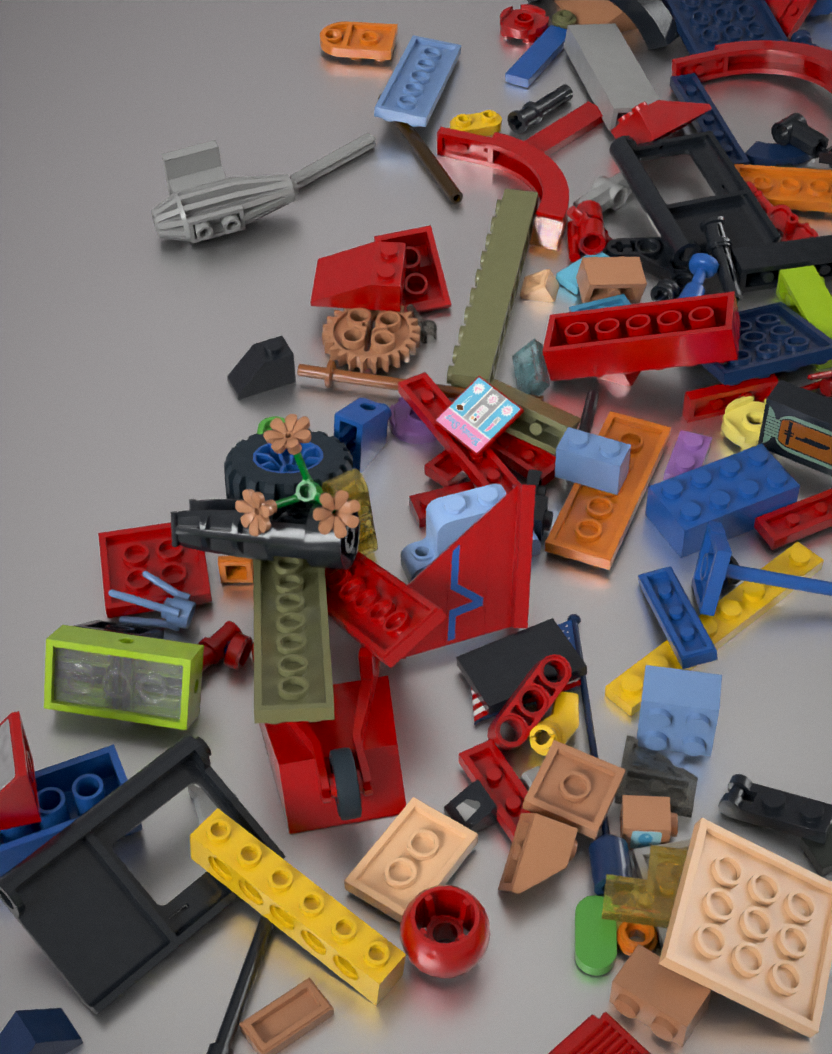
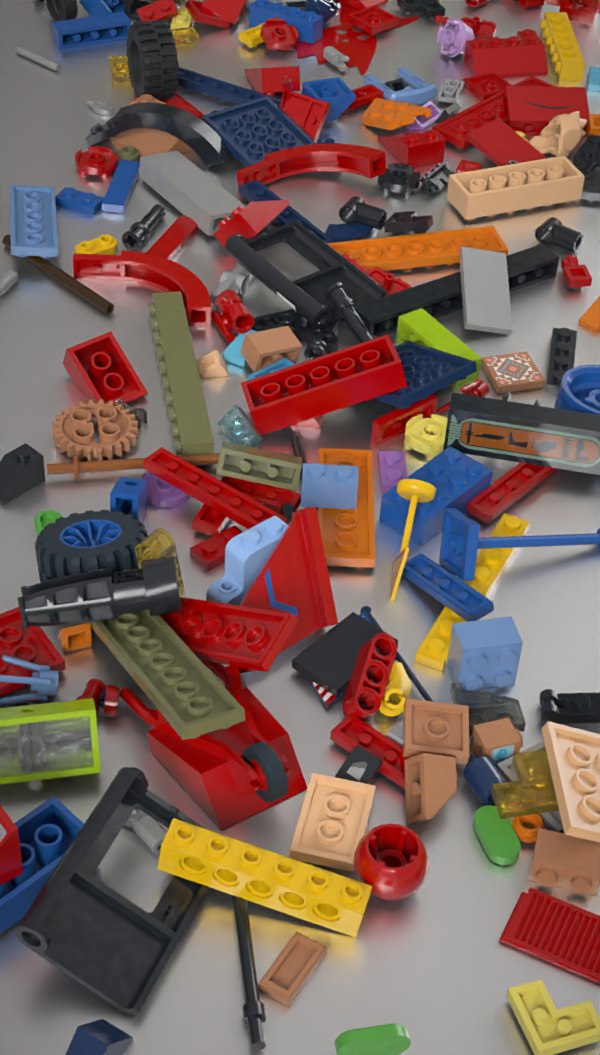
camera: 25 degrees left, 5 degrees down
nougat plant [235,414,360,539] -> none
red slope [310,241,406,312] -> none
piece [434,376,524,458] -> none
clear orange tile [530,216,565,251] -> none
blue piece [677,253,719,299] -> none
none -> blue plate [55,187,104,216]
none -> yellow piece [390,479,436,601]

